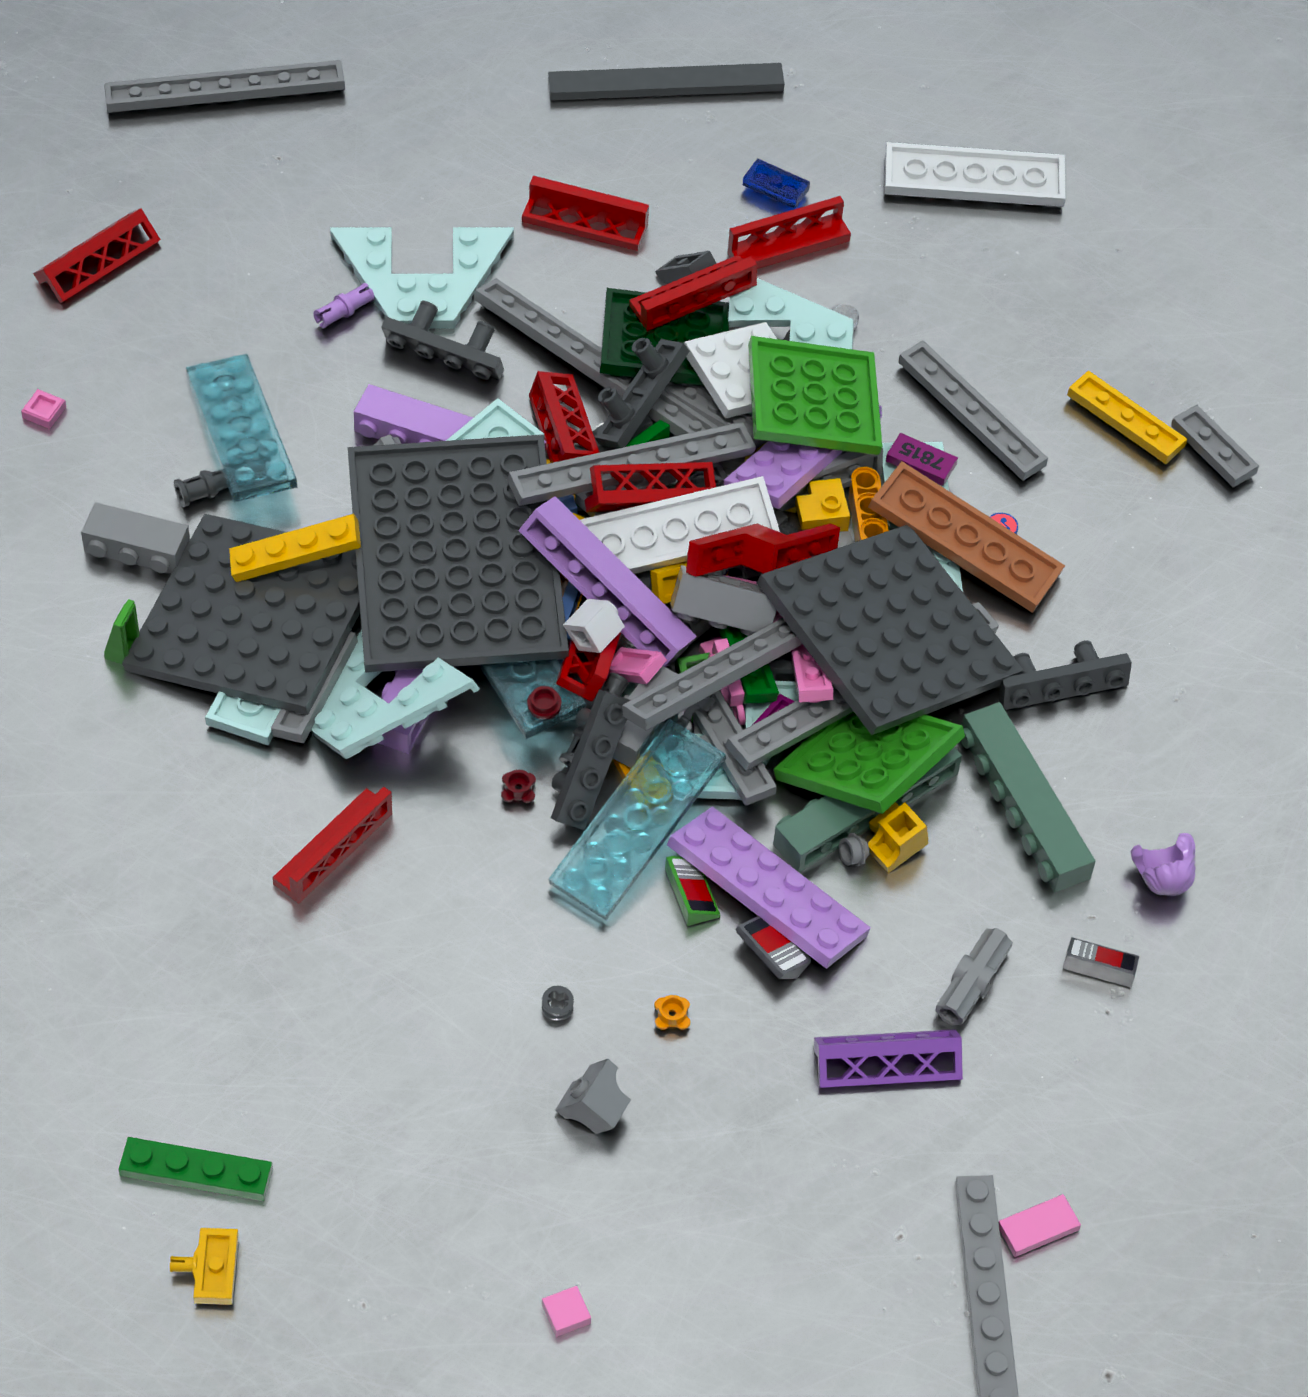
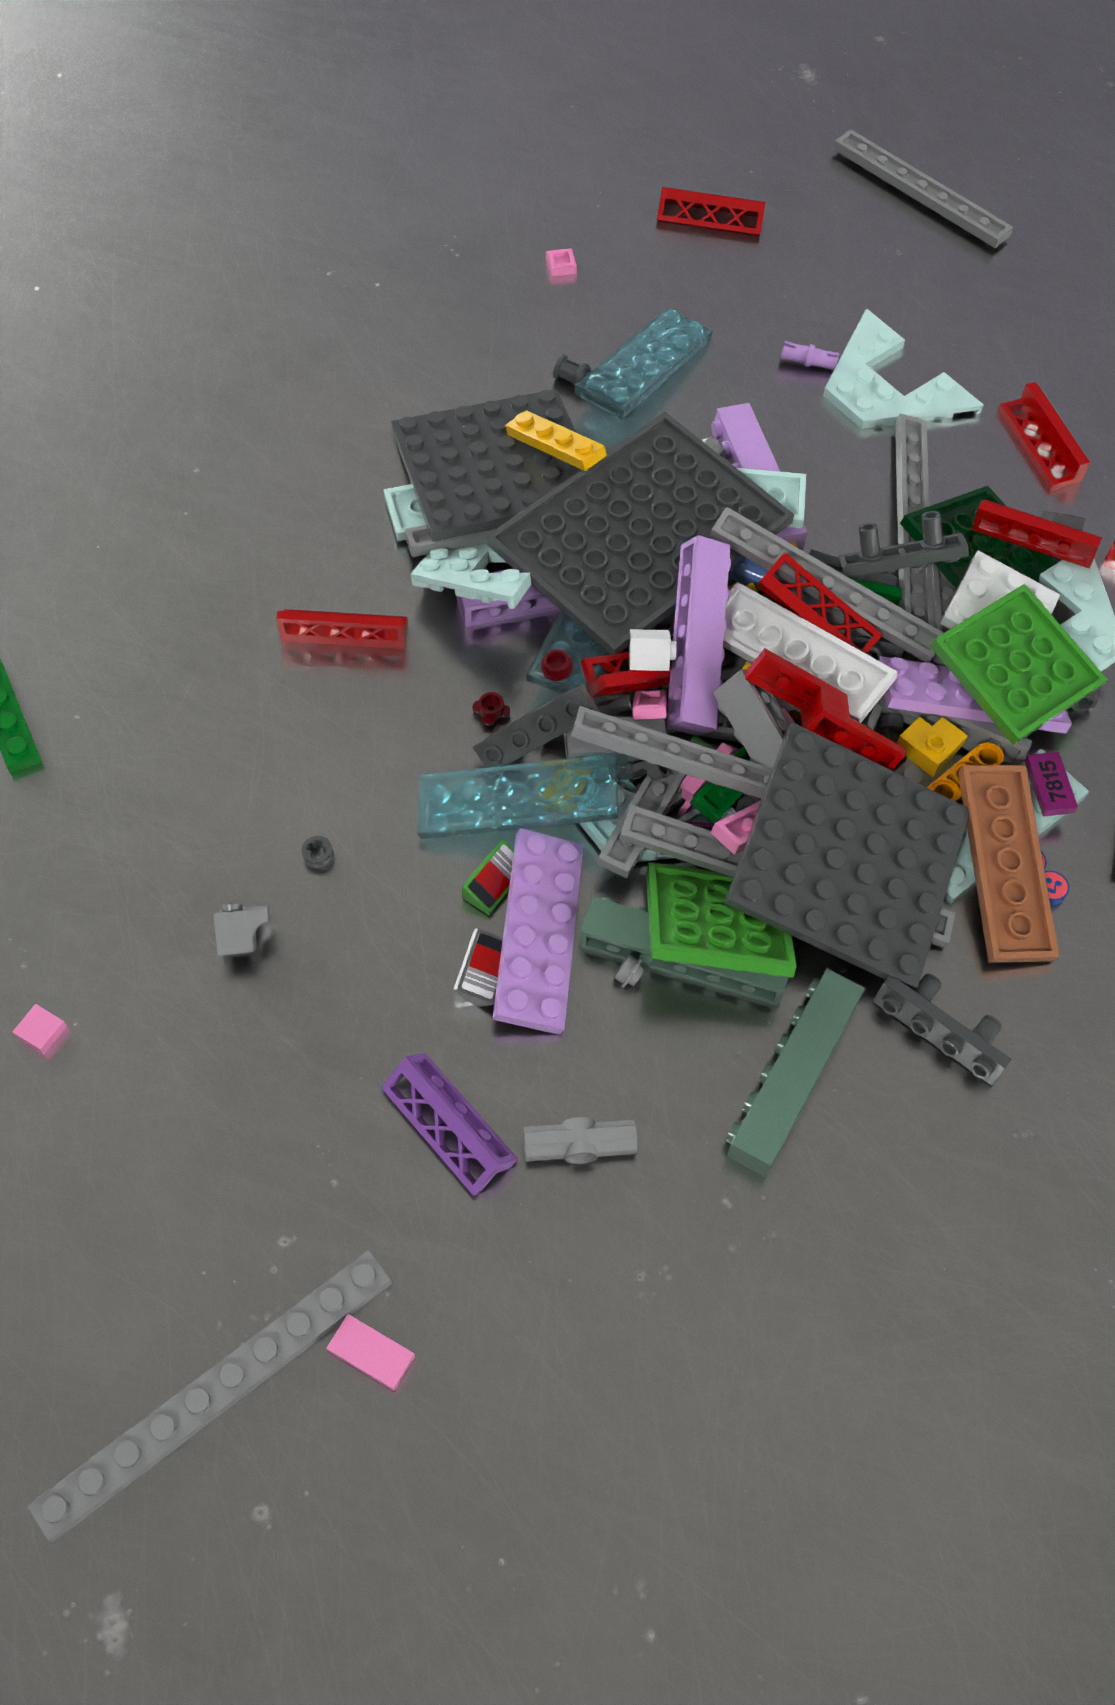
camera: 55 degrees right, 5 degrees up
light grey brick [81,502,190,574] -> none
bright green slope [104,599,140,664] -> none
dark grey plate [381,300,504,380] -> none
red fence [529,371,600,463] -> none
light orange plate [654,995,690,1030] -> none
yellow brick [868,802,929,874] -> none
slope [1063,937,1139,988] -> none
lavender hair [1130,833,1196,896] -> none

